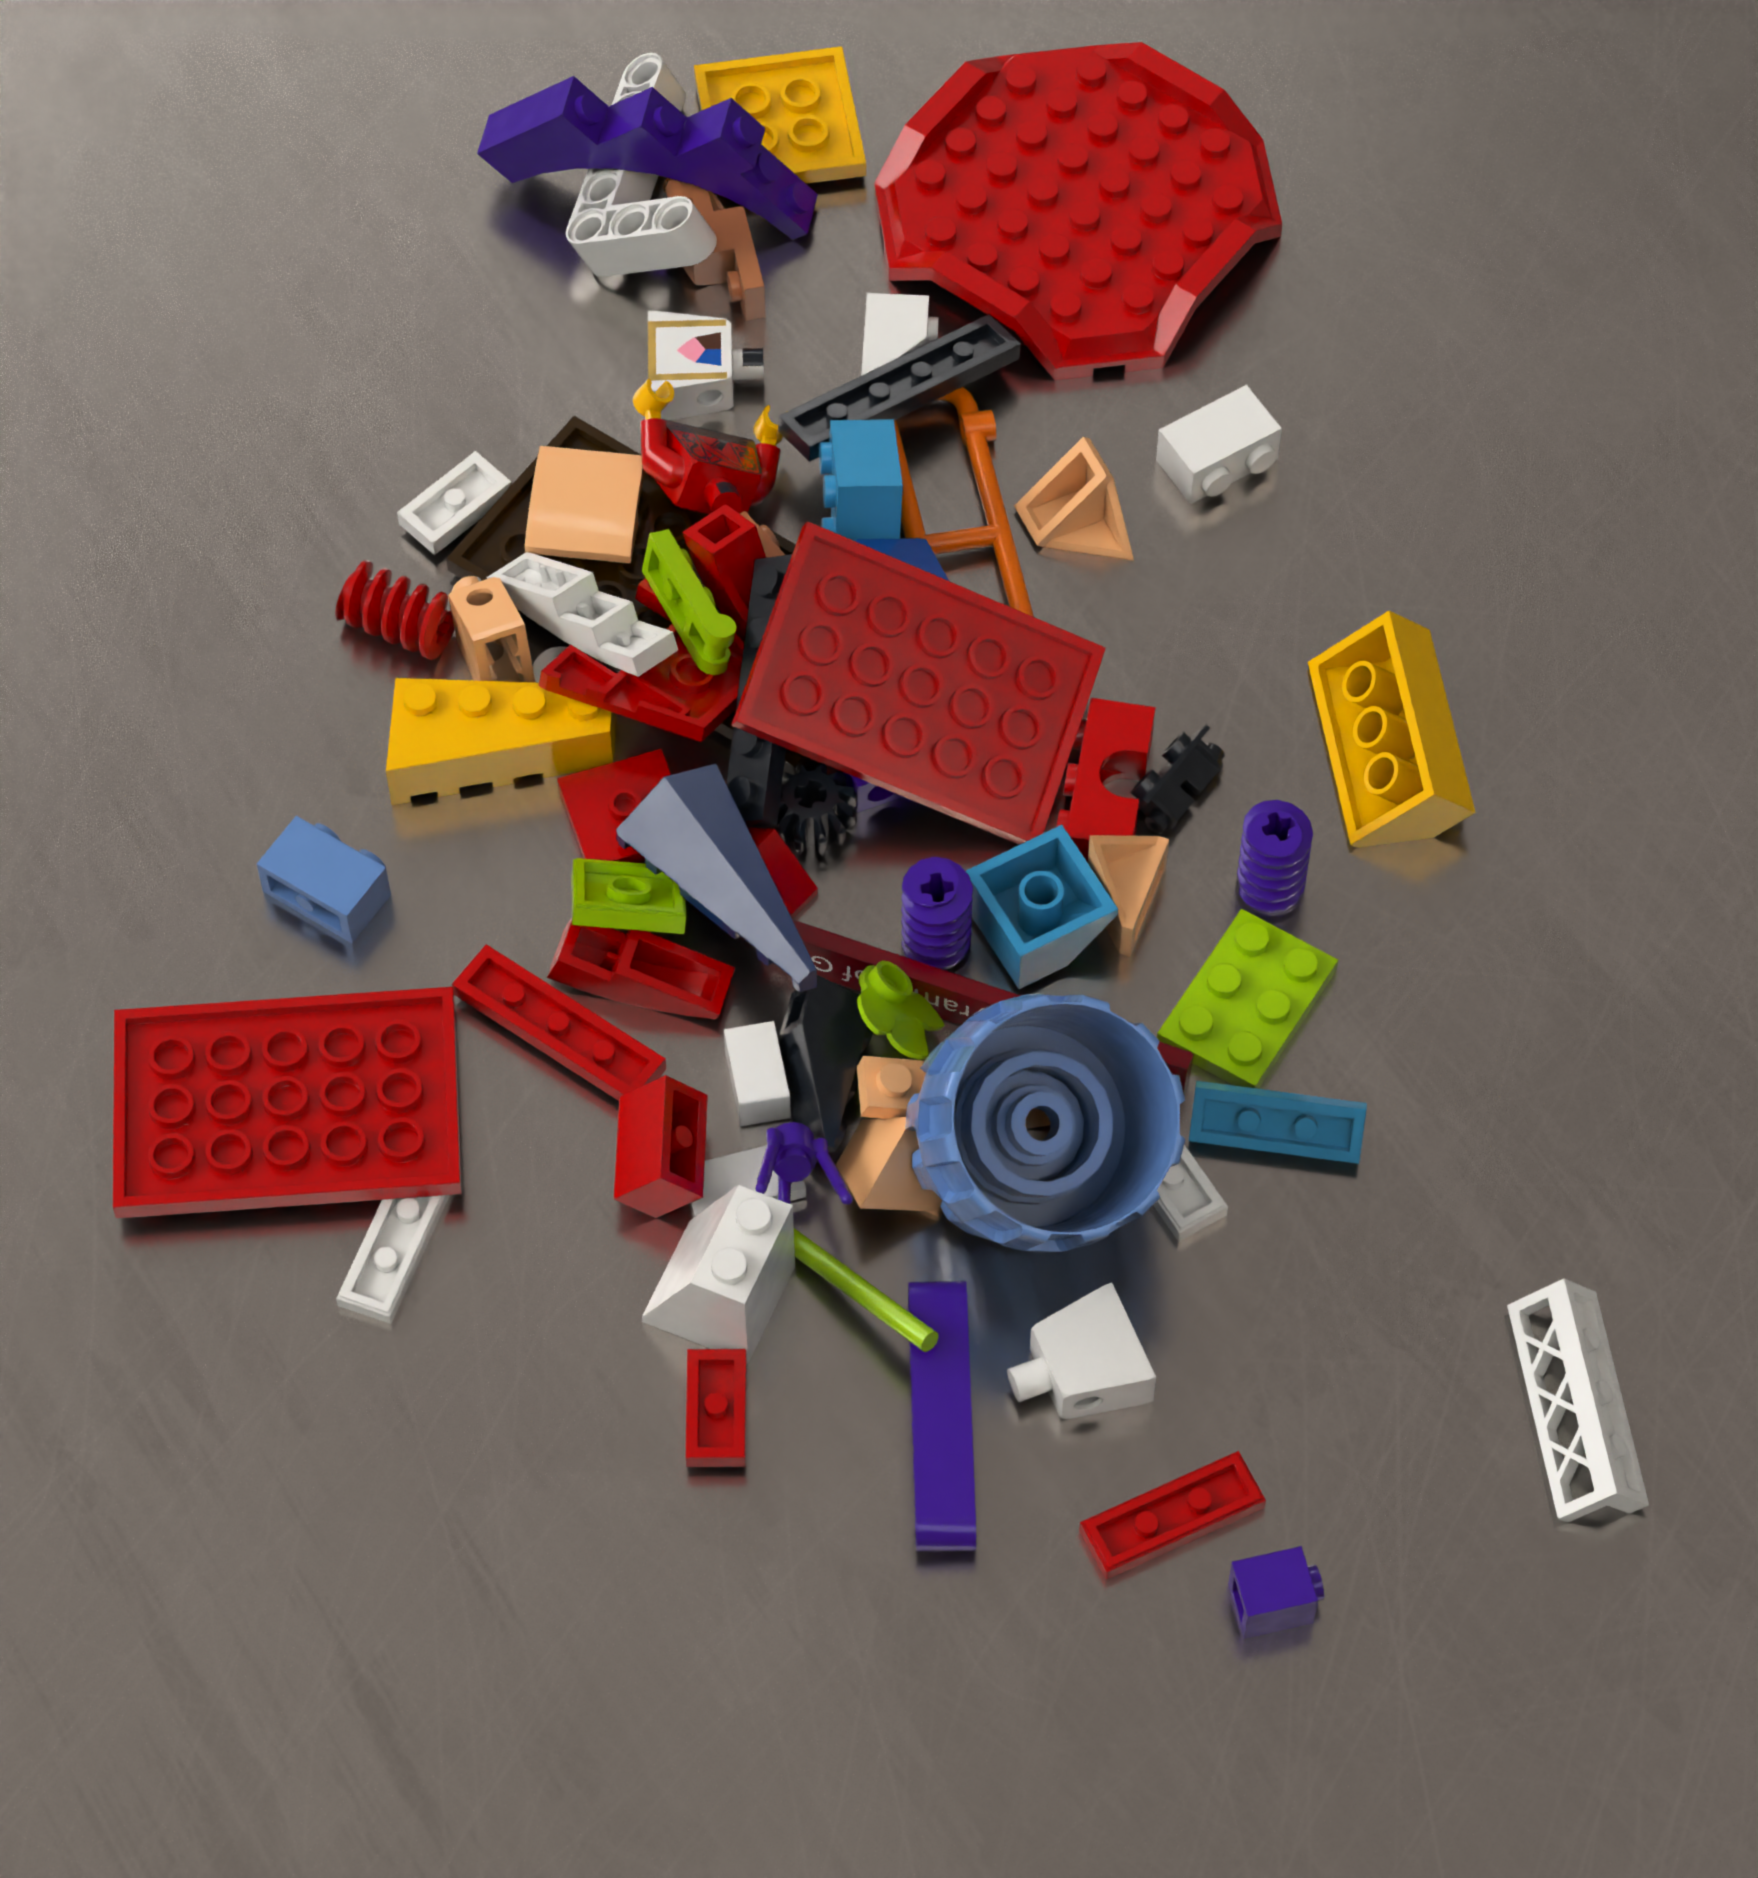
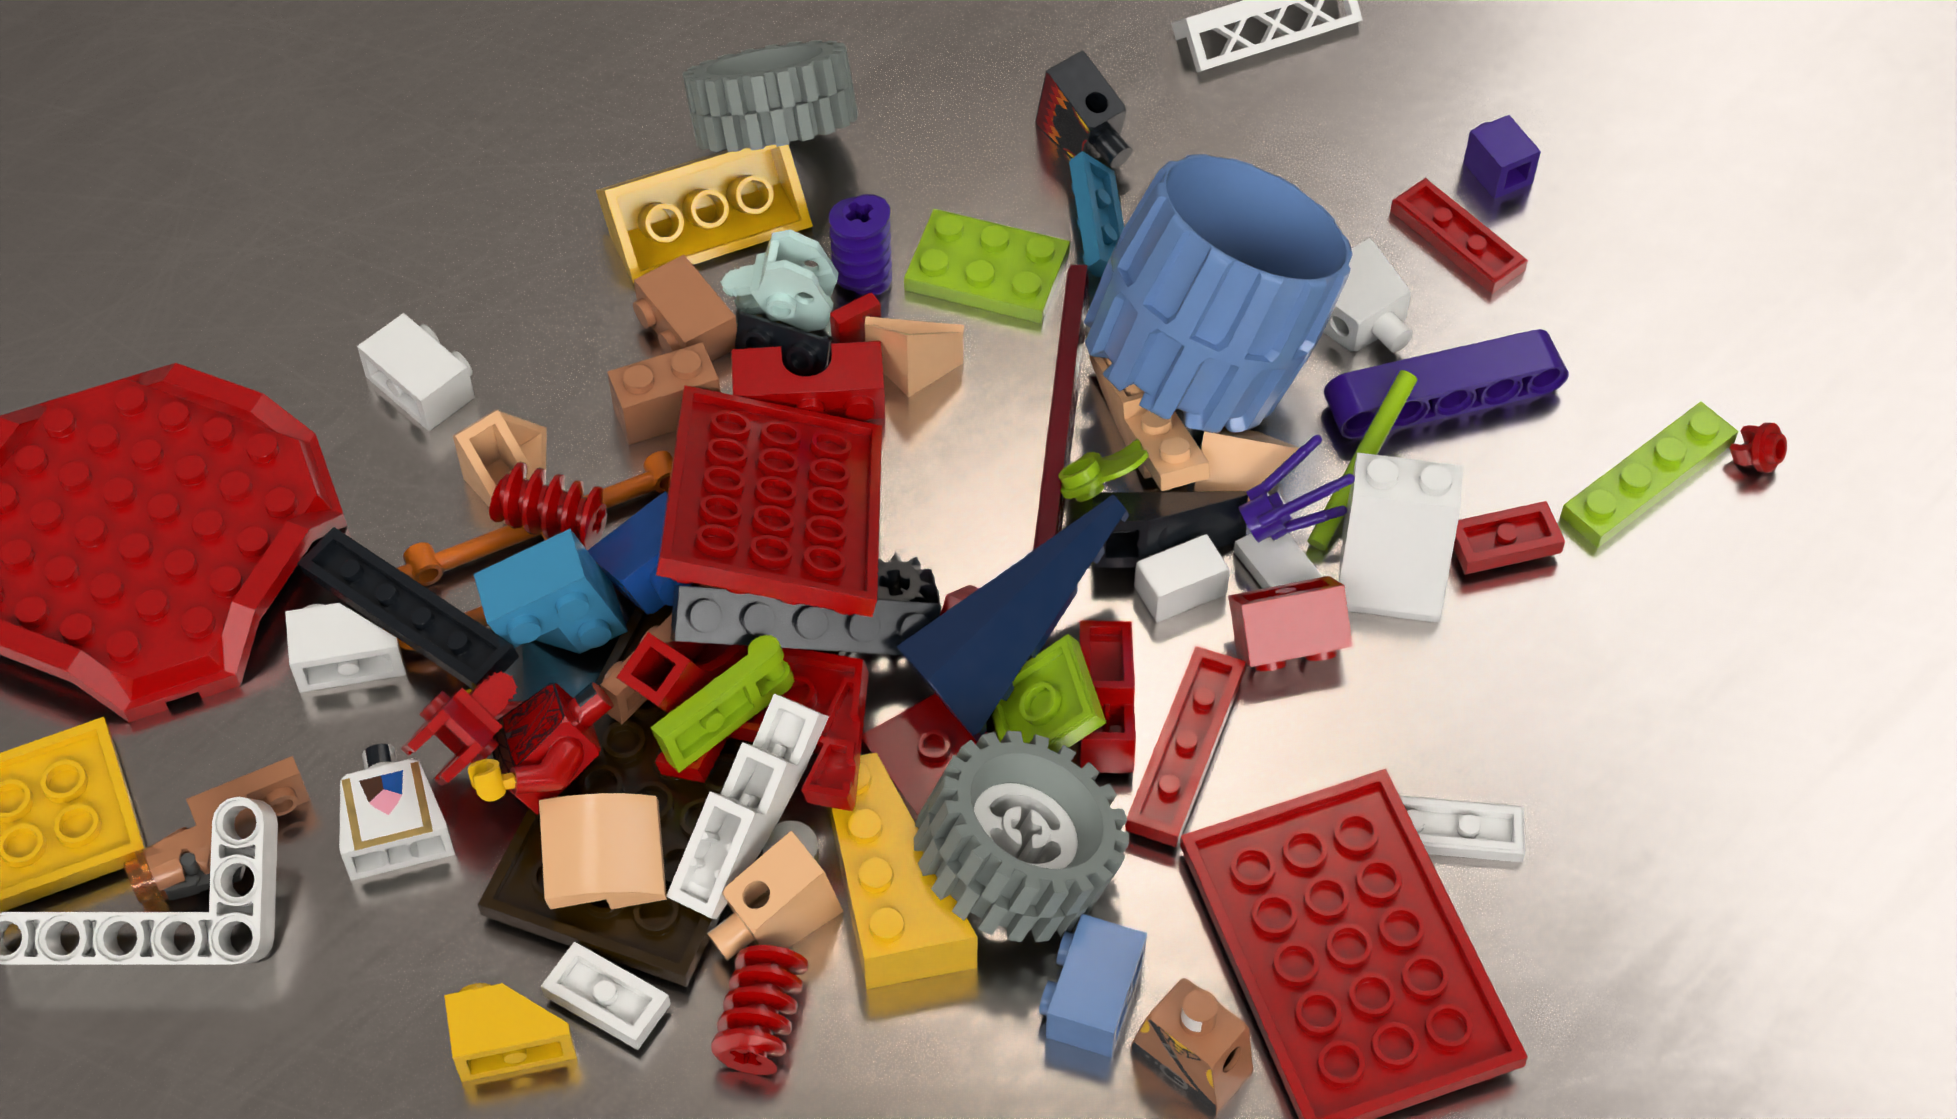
camera: 105 degrees left, 5 degrees down
dark purple arch [477,76,818,240] -> none
dark purple piece [901,857,973,970] -> none
dark azure slope [966,825,1118,989] -> none
none -> red hinge [401,671,518,786]
none -> yellow slope [444,983,577,1082]
none -> red piece [489,461,607,550]
none -> nougat brick [607,342,721,445]
none -> nougat brick [633,255,737,362]
none -> light grey wheel [682,40,858,152]
none -> light aqua hinge [720,230,839,332]
none -> red tile [830,292,881,343]
none -> light grey wheel [913,731,1129,942]
none -> black torso [1035,50,1133,168]
none -> nougat torso [1131,978,1253,1114]
none -> lime plate [1560,401,1739,548]
none -> red plate [1729,422,1787,473]

